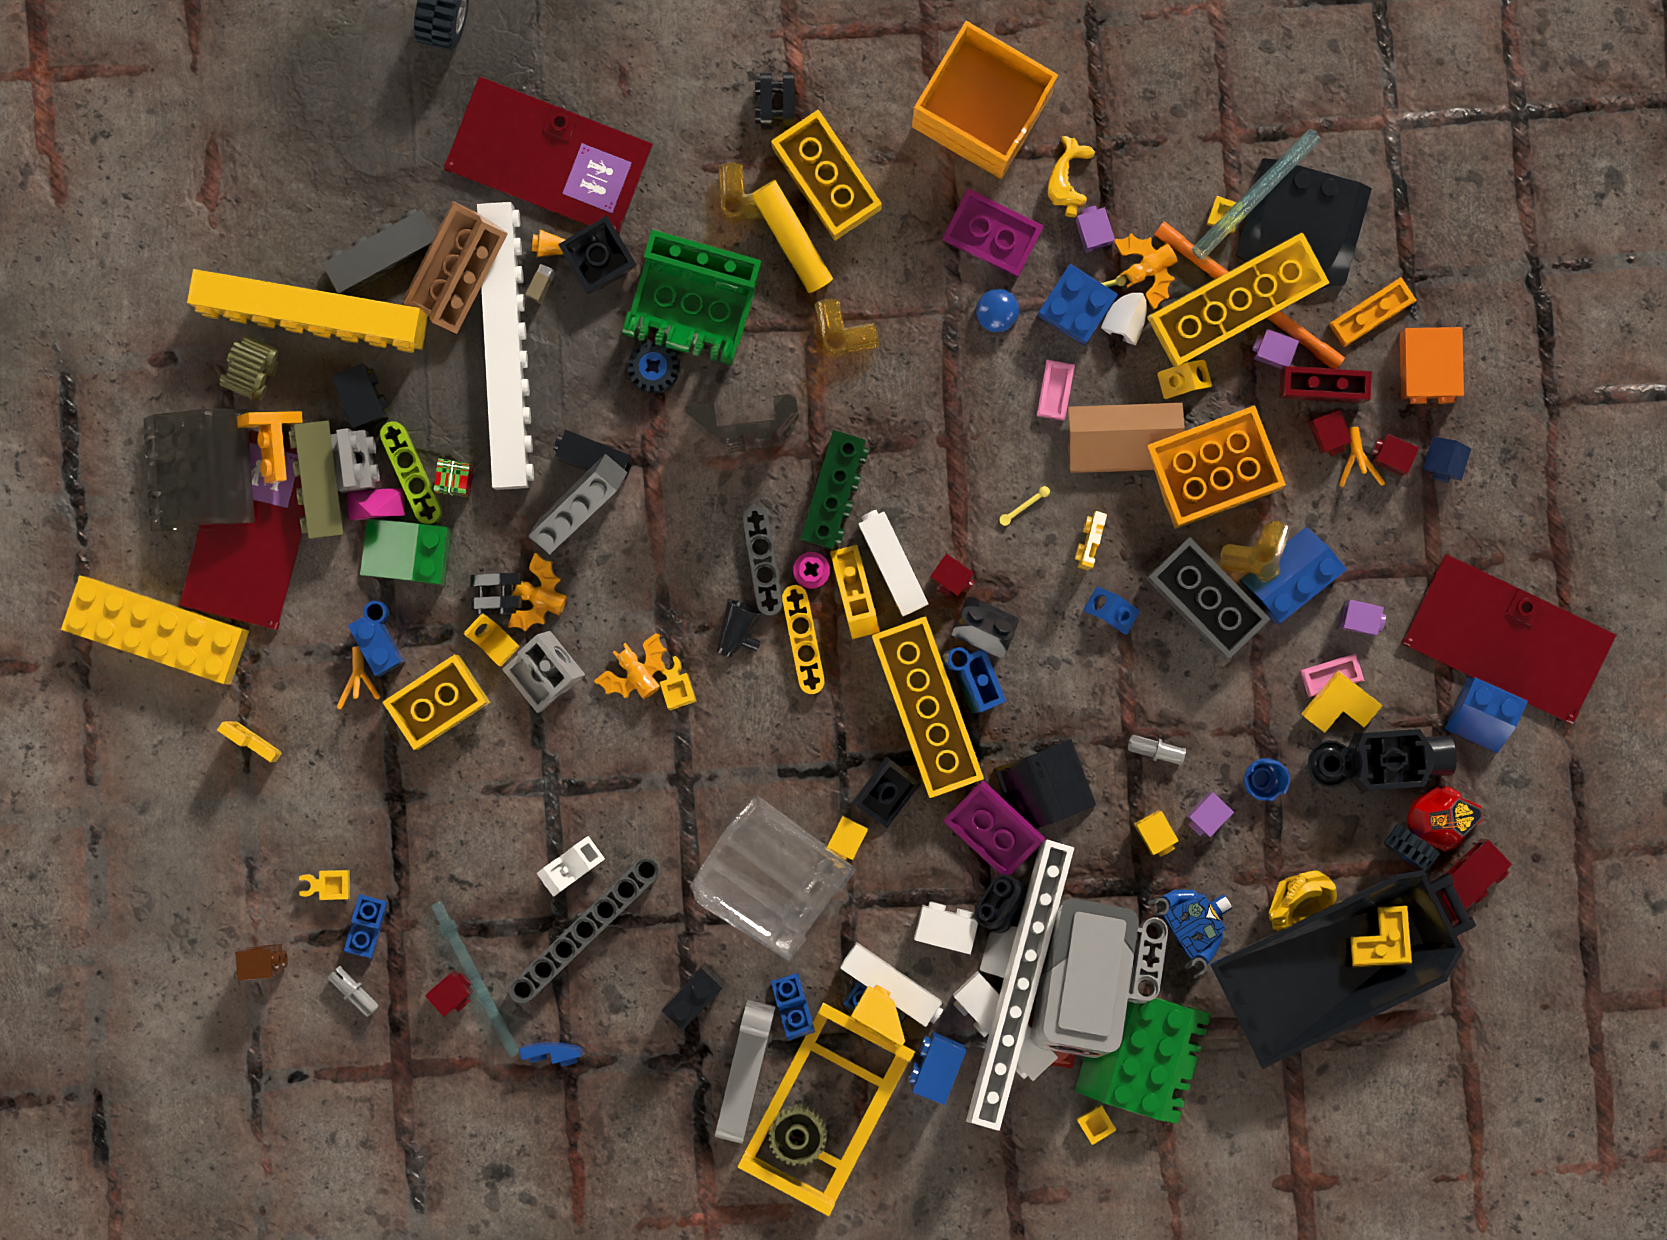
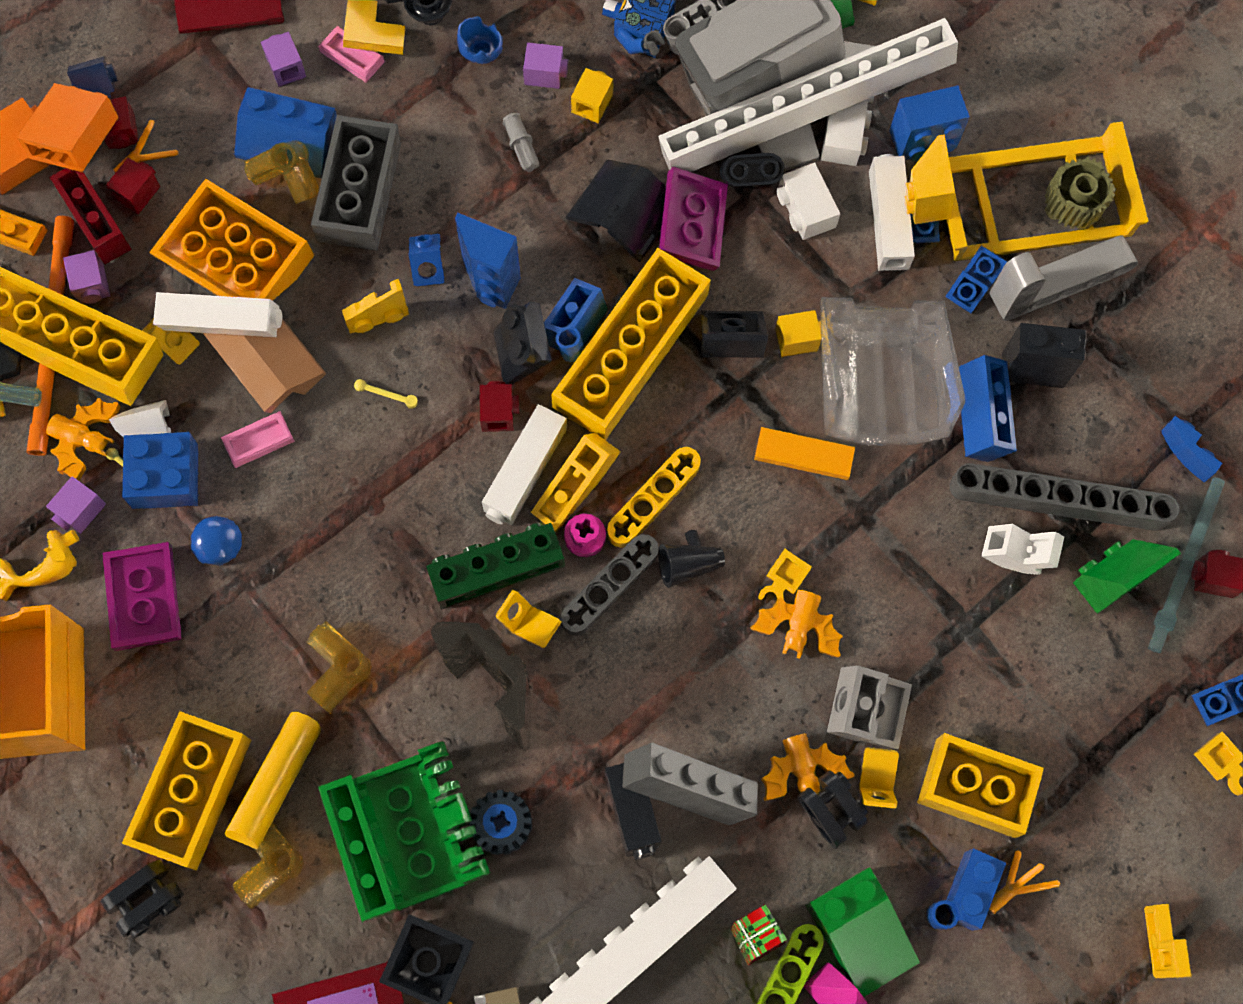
camera: 135 degrees left, 15 degrees down
none -> orange brick [17,83,118,172]
none -> white brick [153,292,282,337]
none -> blue slope [455,213,521,309]
none -> yellow bracket [496,590,561,648]
none -> light orange tile [754,427,855,480]
none -> blue brick [957,355,1017,462]
none -> green slope [1073,539,1181,614]

